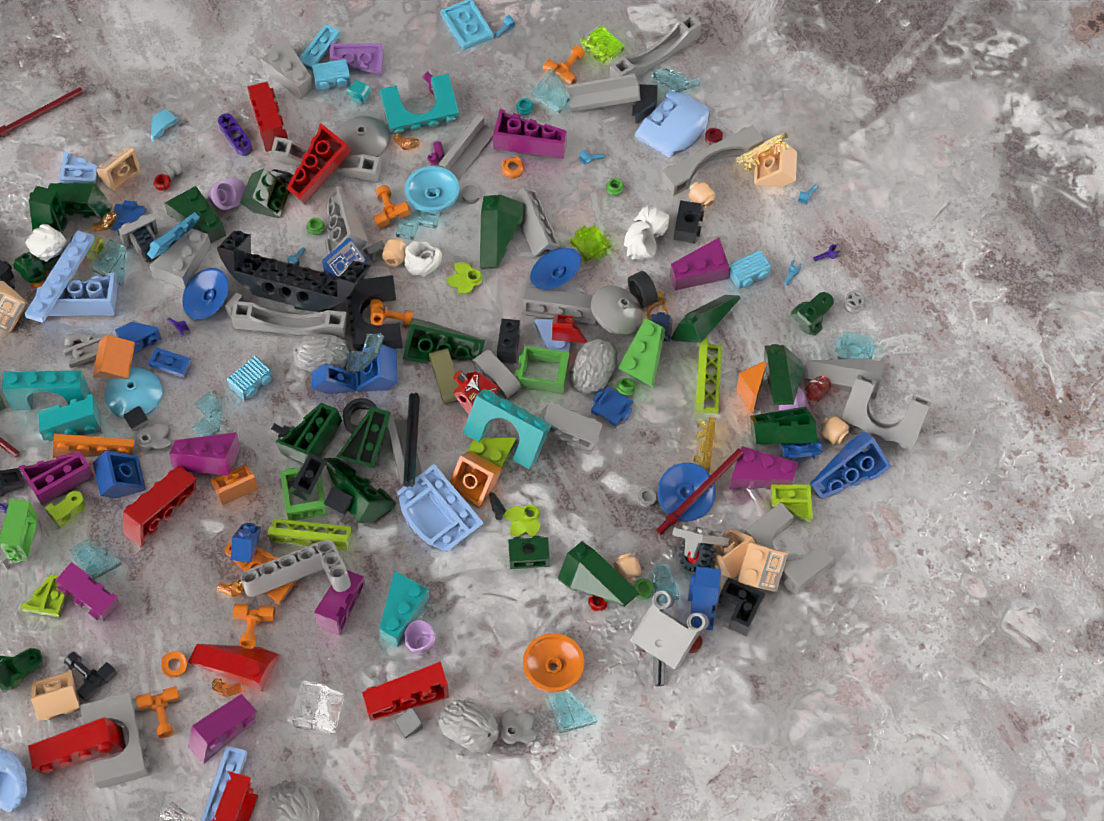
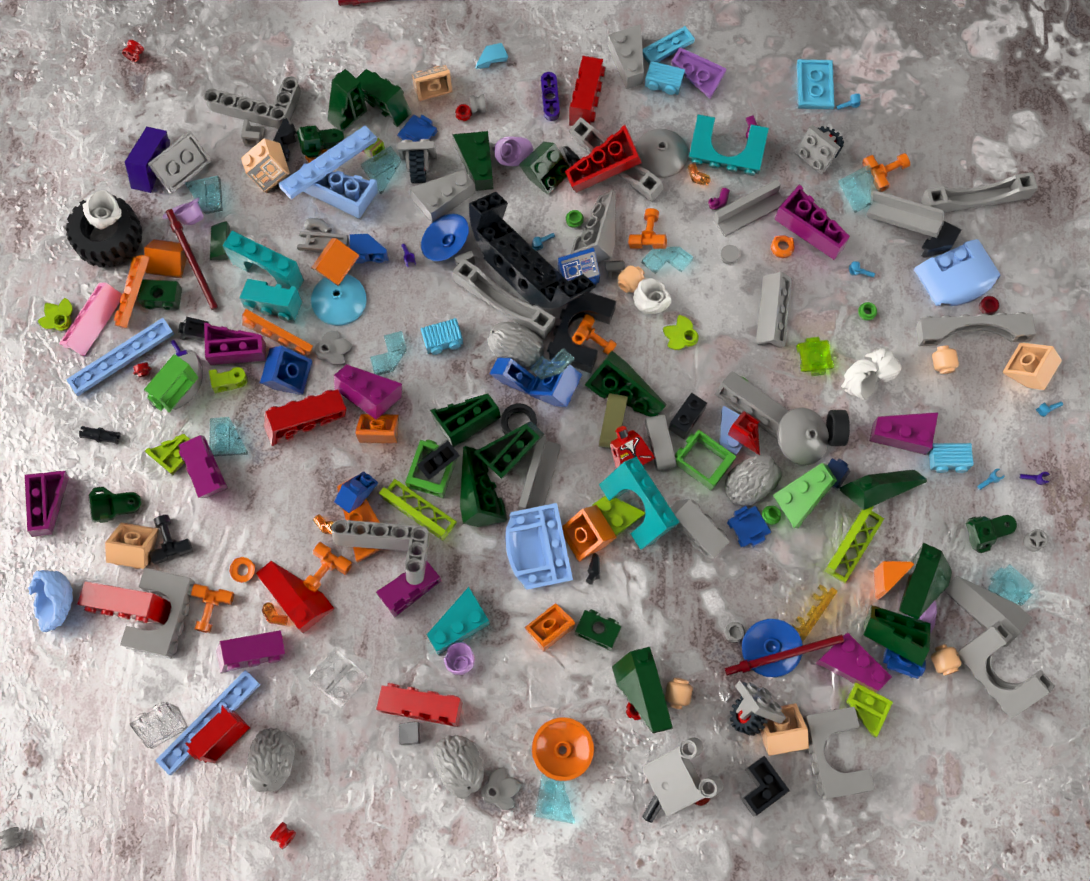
camera: 30 degrees right, 10 degrees up
white hair [26,224,67,262] -> none
light blue wing [59,151,98,184] -> none
clear orange arm [92,211,117,232] -> none
black slope [123,406,150,431] -> none
dark azure wing [147,212,200,259] -> none
blue plate [148,347,191,378] -> none
black bar [271,423,292,437] -> none
black slope [324,487,354,515] -> none
teal plate [347,80,372,104] -> none
black axle [403,392,420,487] -> none
medium azure dish [405,166,459,212] -> none
dark green wedge [480,195,525,269] -> none
lime plate [503,504,540,537] -> none
teal plate [516,98,533,115] -> none
blue hat [530,248,581,289] -> none
clear neon green plate [580,25,625,64] -> none
bright green tile [634,579,654,600] -> none
clear orange piece [646,290,668,321] -> none
clear light blue wing [652,68,701,93] -> none
clear light blue piece [652,563,679,604] -> none
black brick [673,200,704,244] -> none
blue wedge [688,567,721,630] -> none
clear yellow plate [735,132,789,171] -> none
light nougat slope [738,541,788,592] -> none
clear red plate [804,376,831,402] -> none
blue wedge [810,431,892,499] -> none
none -> orange slope [524,603,575,652]
none -> light grey plate [795,125,844,175]

